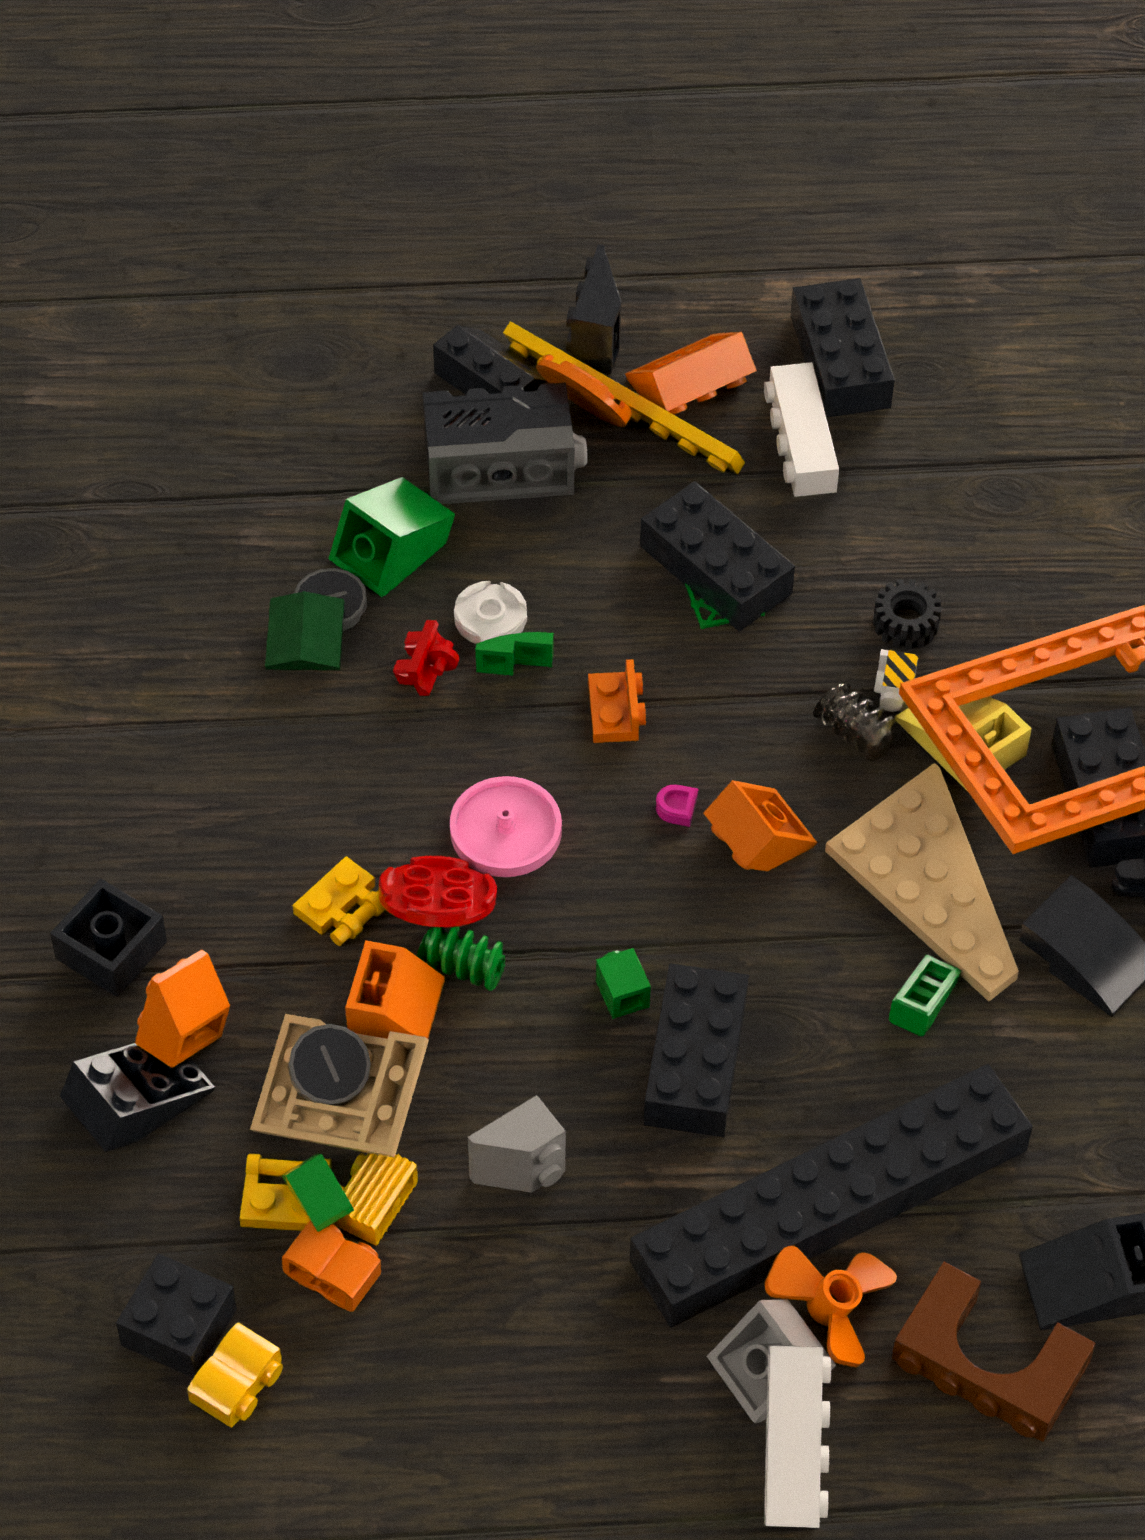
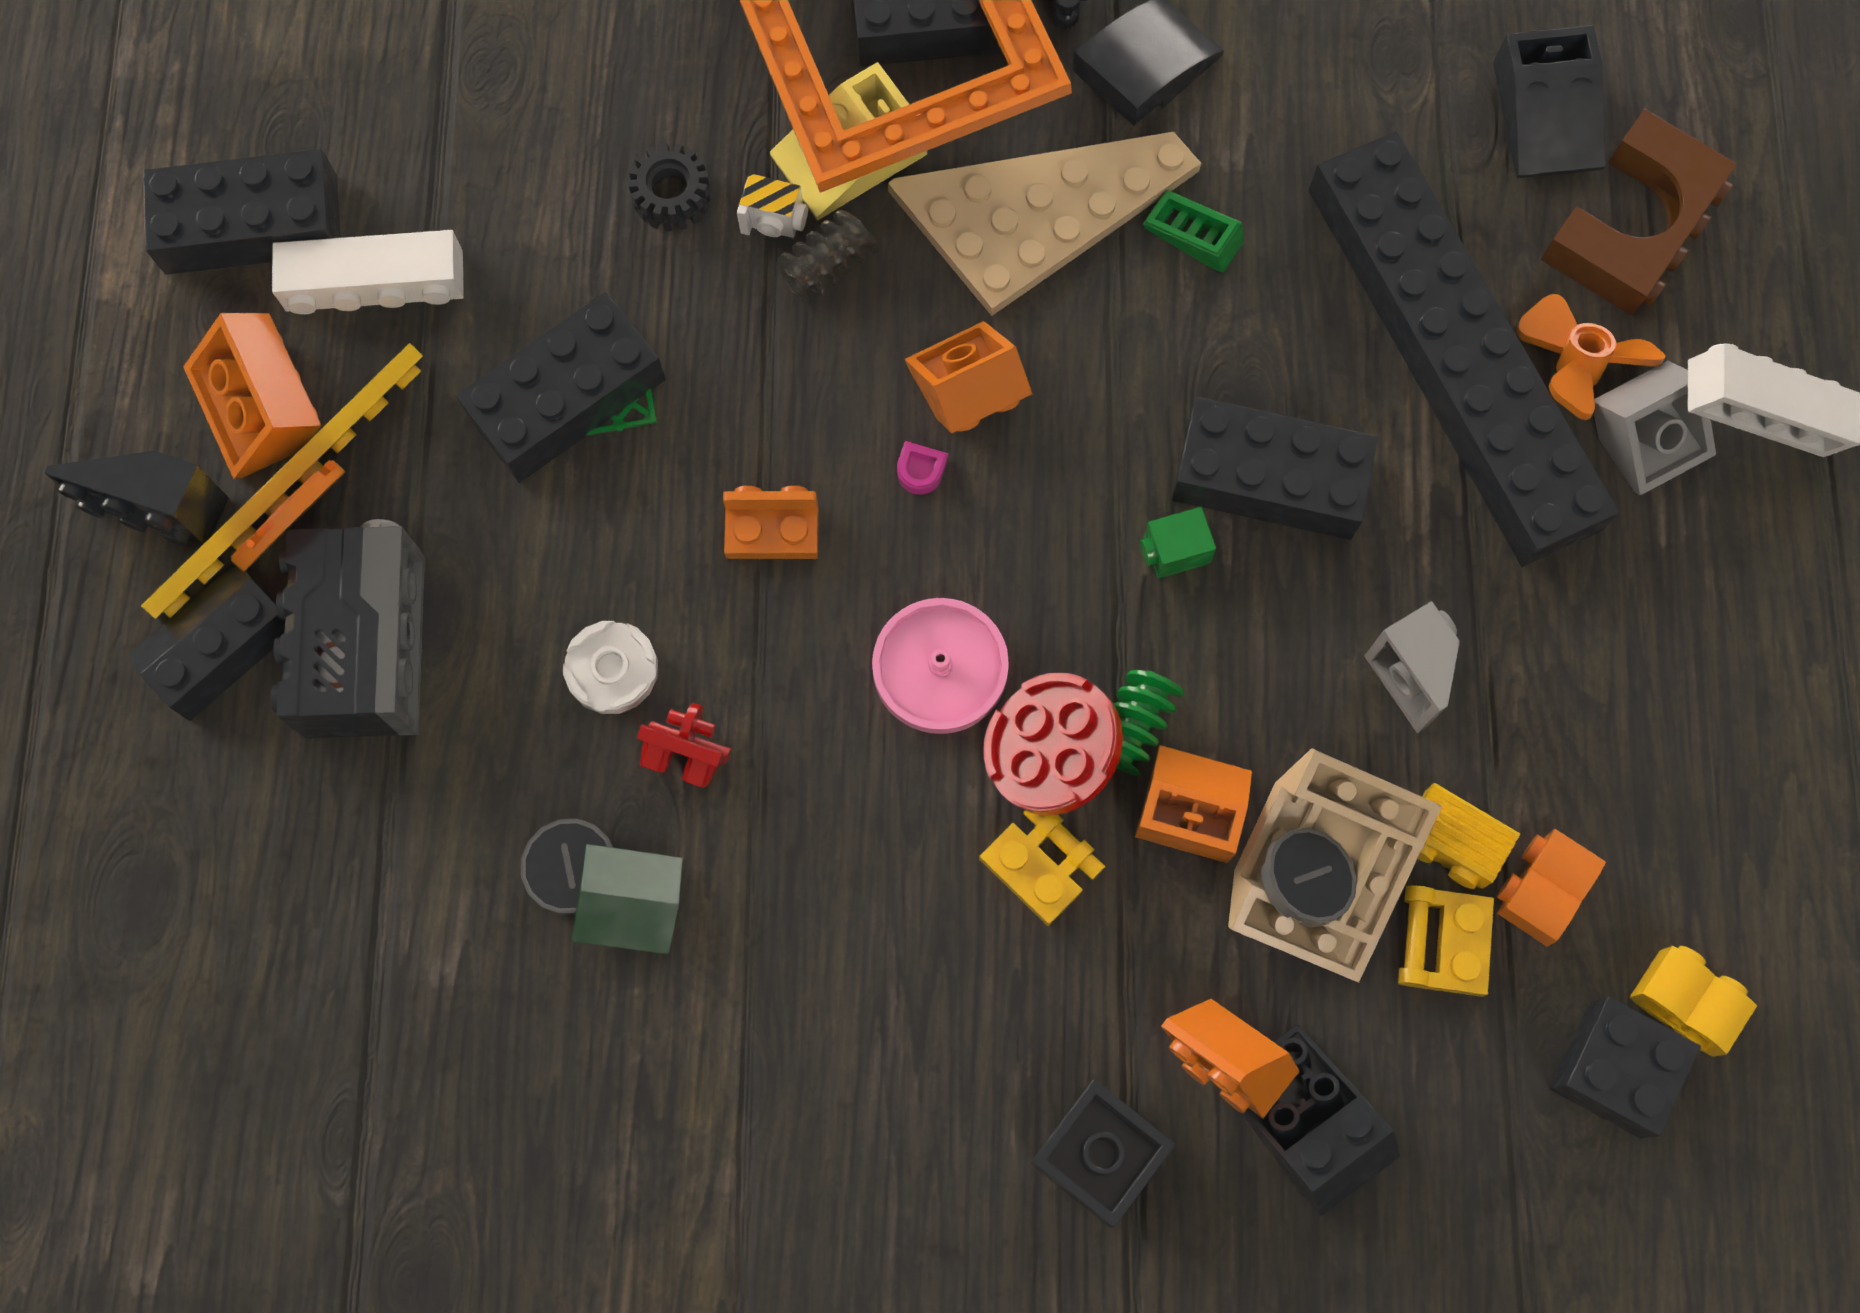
camera: 85 degrees left, 20 degrees up
green slope [281,1154,354,1232] -> none
green slope [328,477,455,597] -> none
green slope [476,632,554,676] -> none

